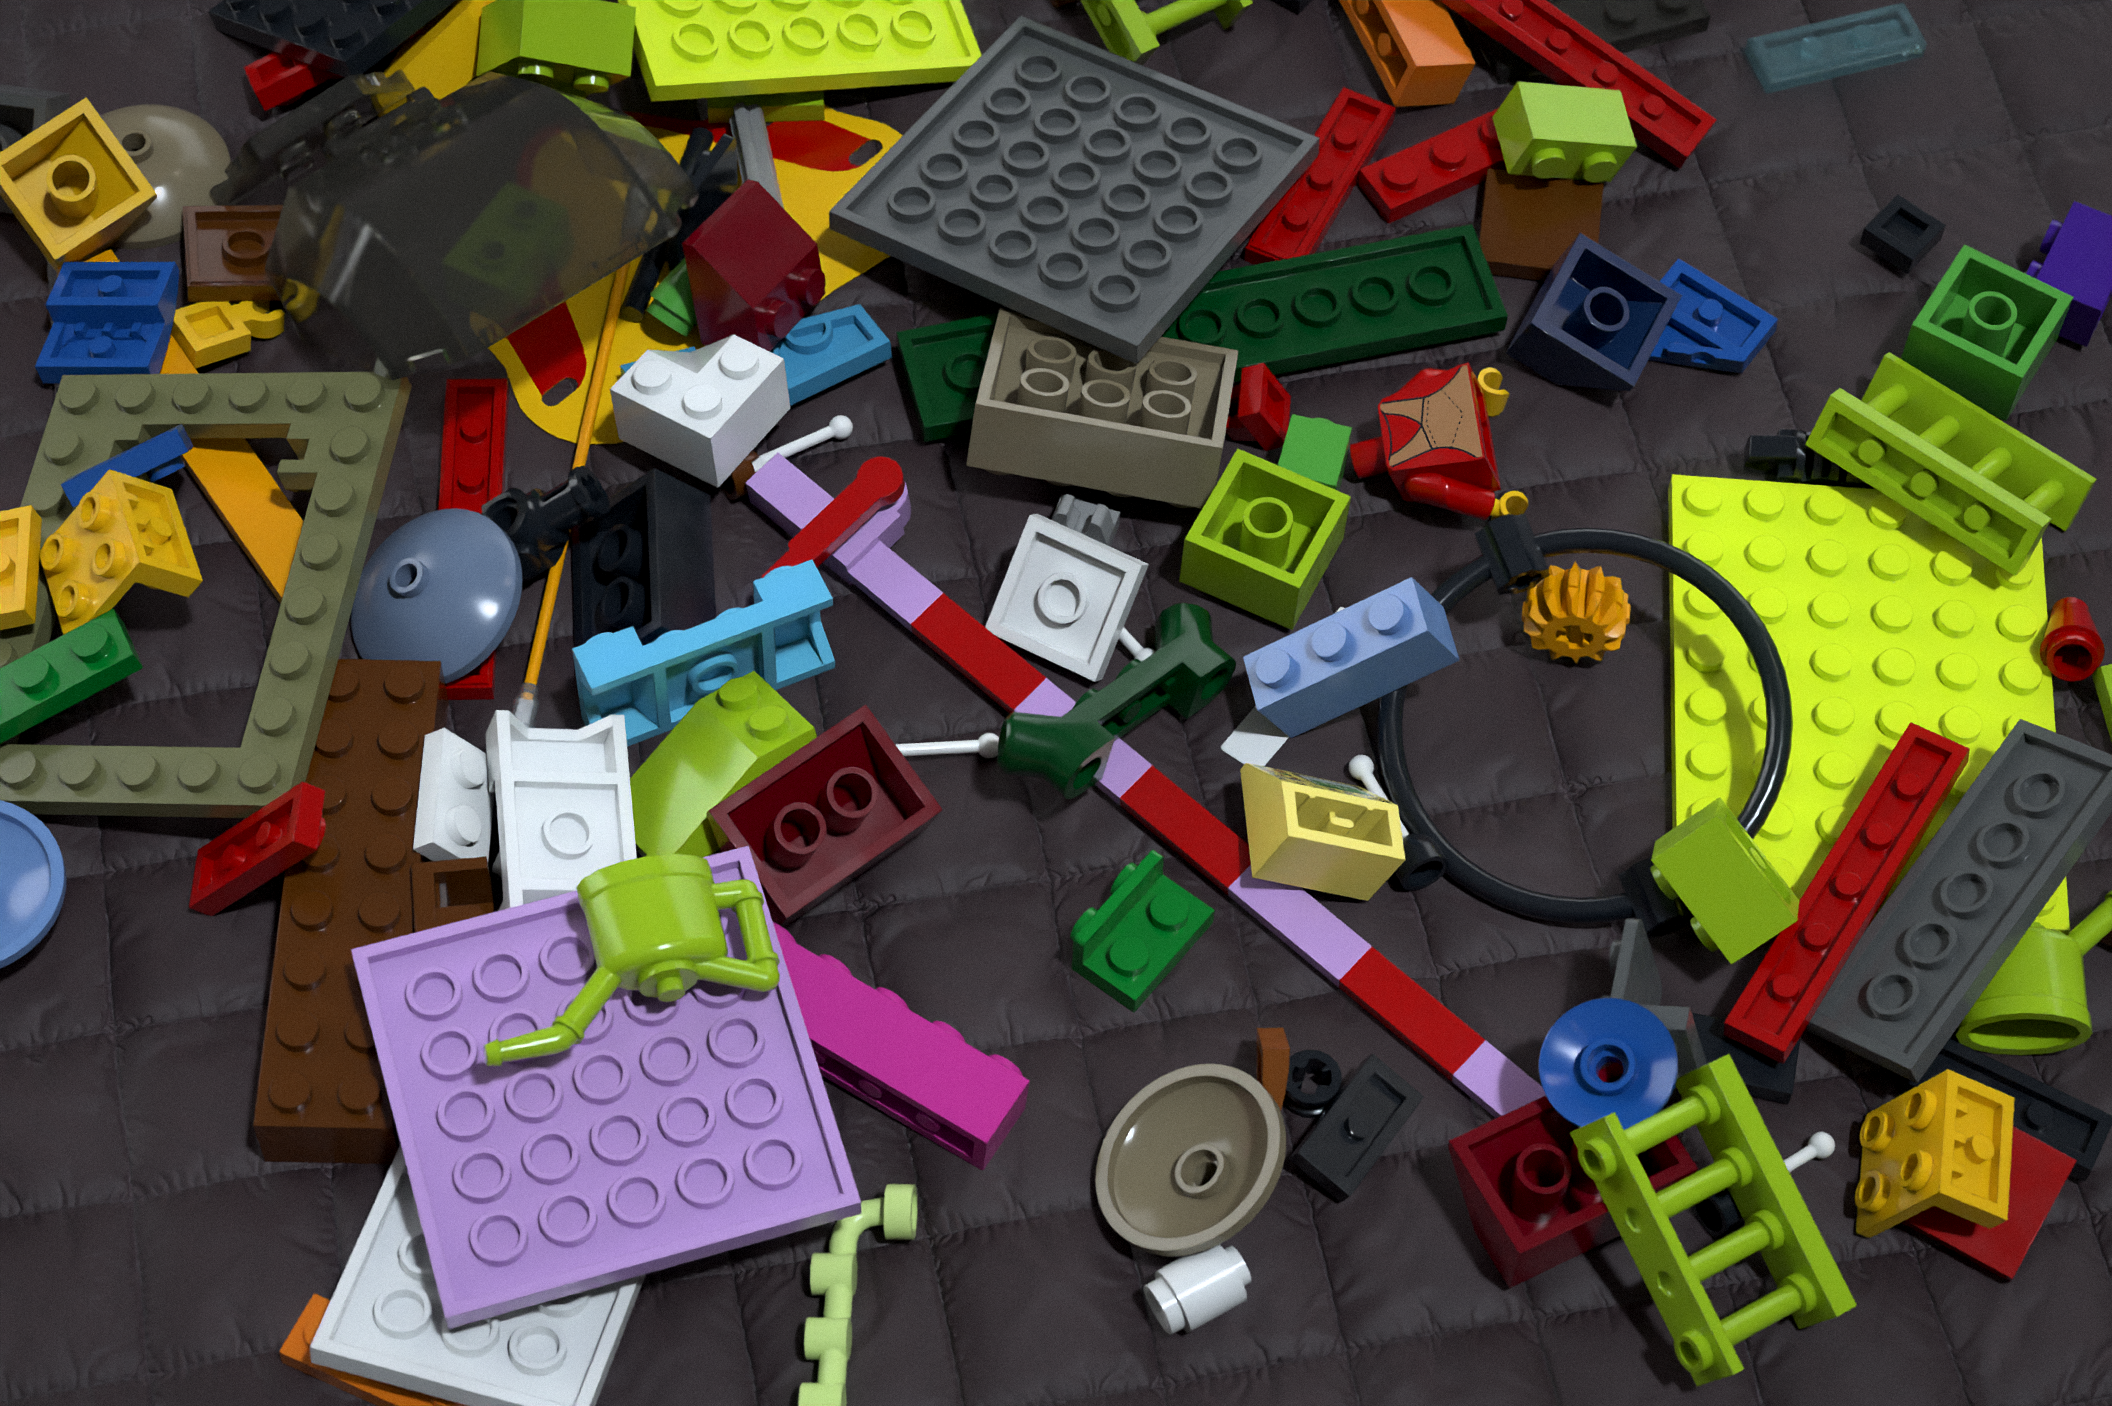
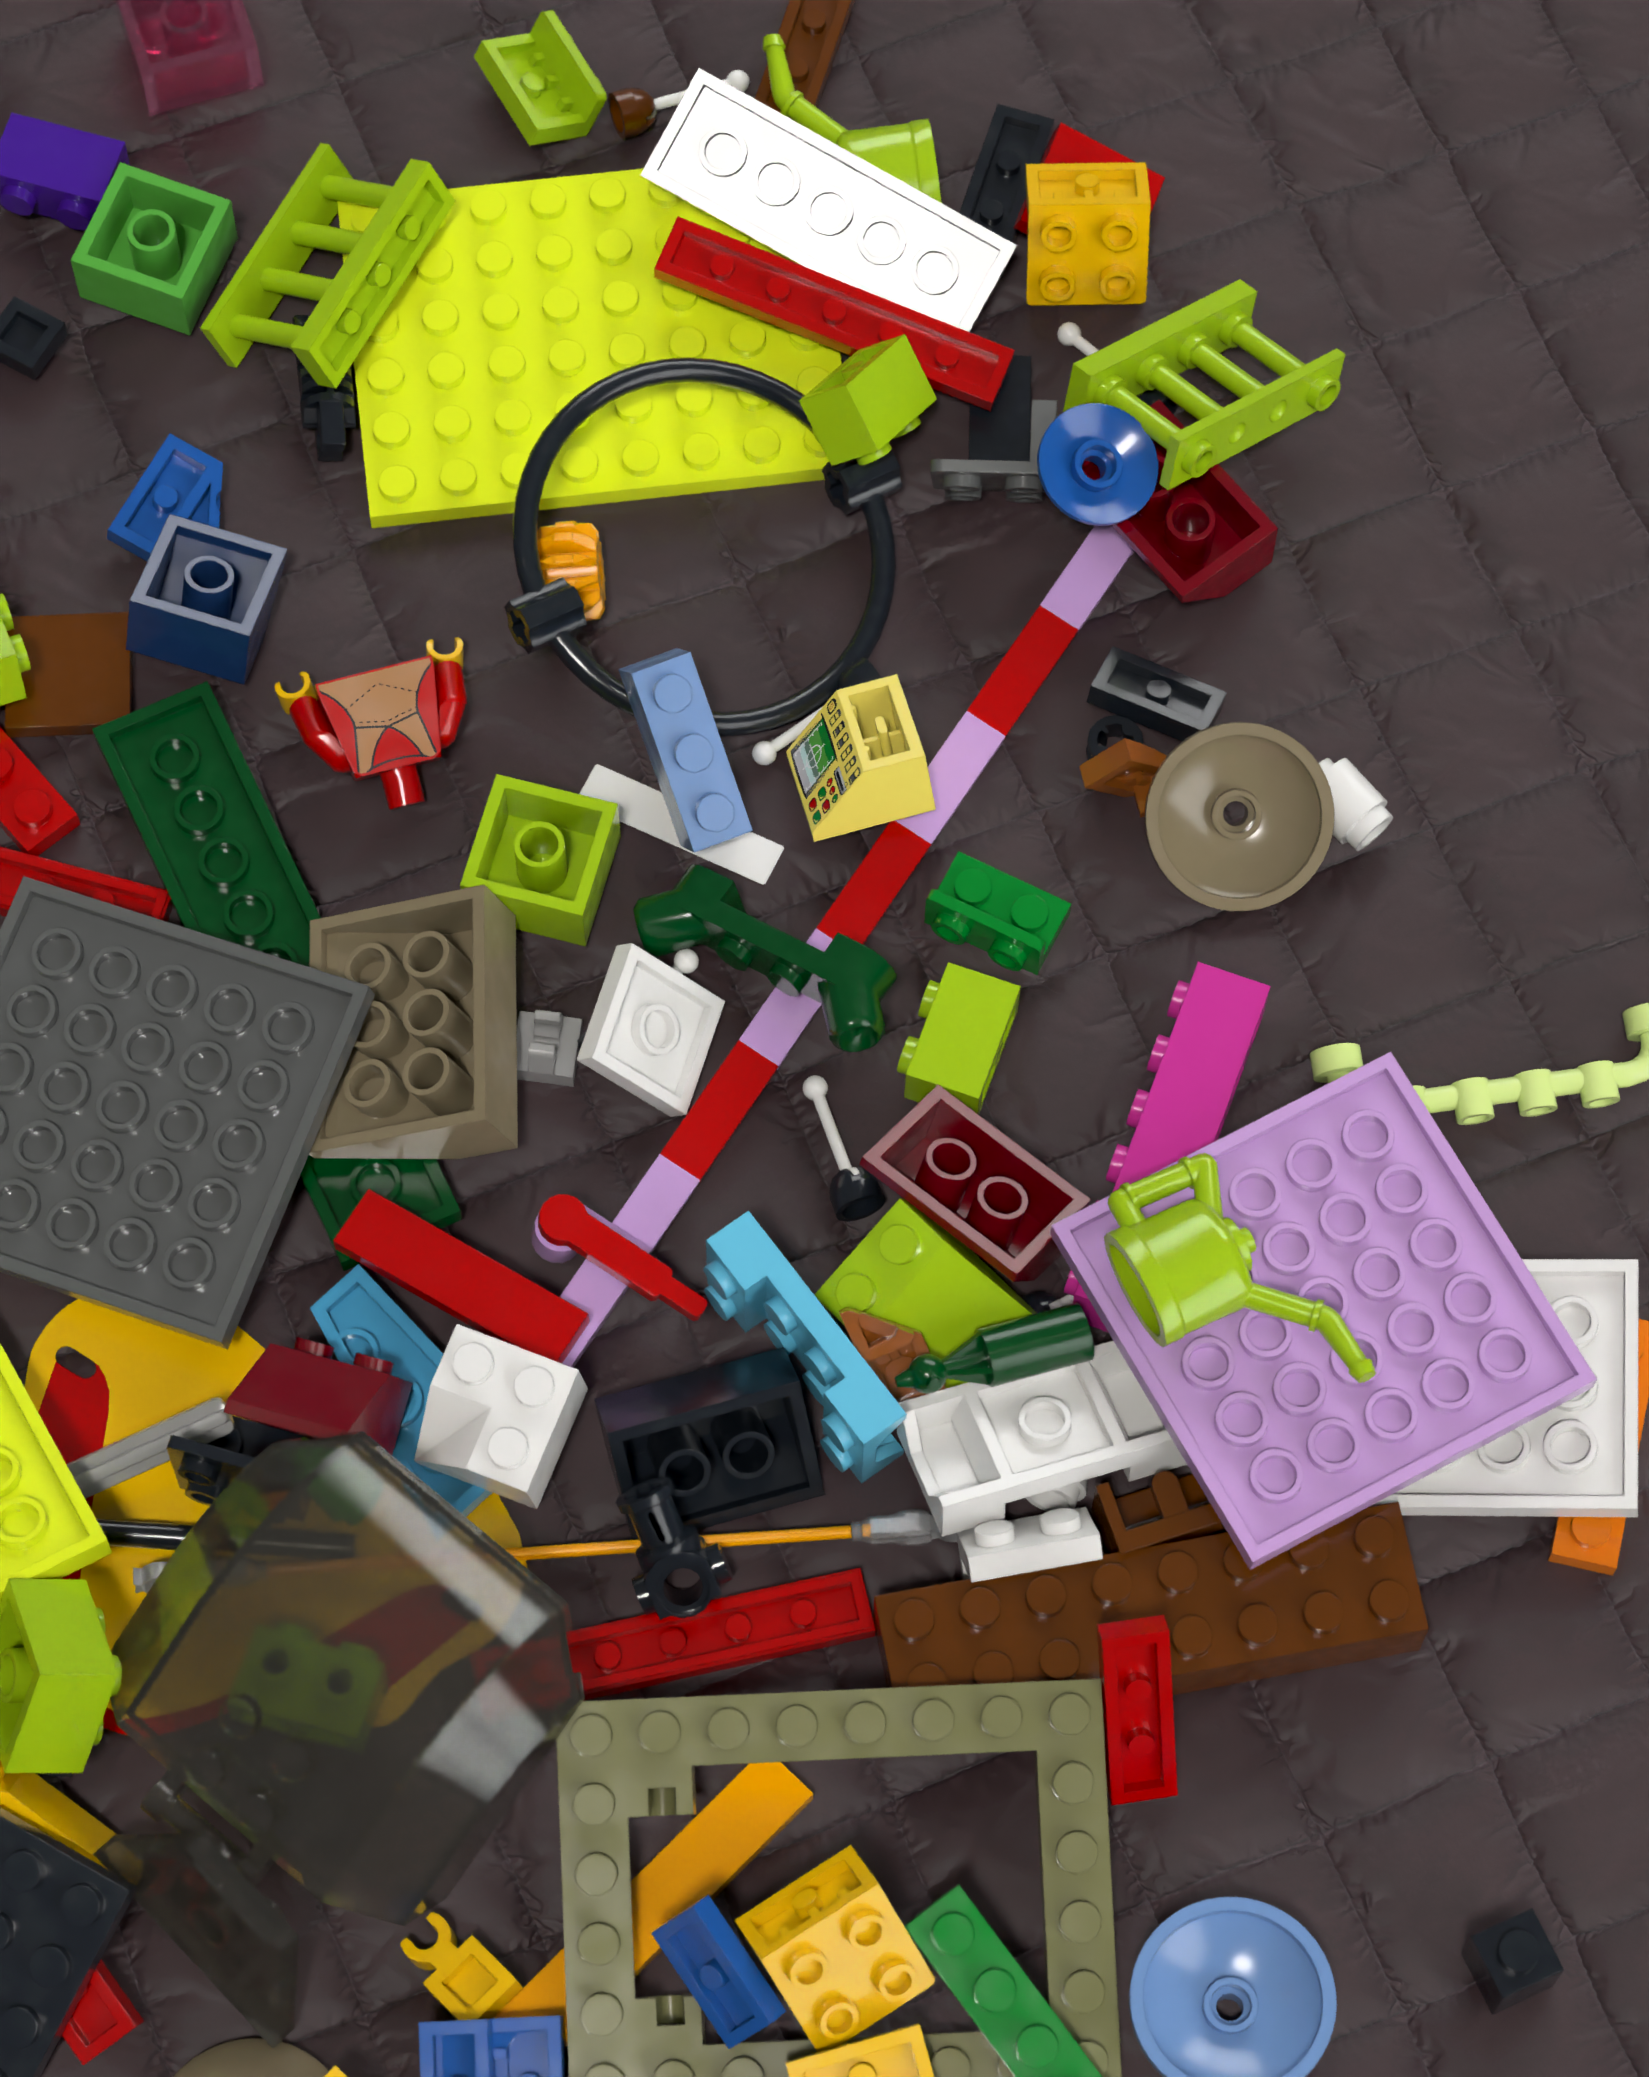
camera: 100 degrees left, 10 degrees up
reddish brown tile [183,205,311,302] -> none
sand blue dish [351,508,522,684] -> none
red tile [1226,363,1291,451] -> none
bright green brick [1278,414,1352,491] -> none
red cone [2040,597,2105,681] -> none
none -> red tile [333,1189,590,1363]
none -> dark orange slope [839,1307,946,1403]
none -> dark green wheel [894,1303,1094,1394]
none -> lime brick [897,962,1021,1115]

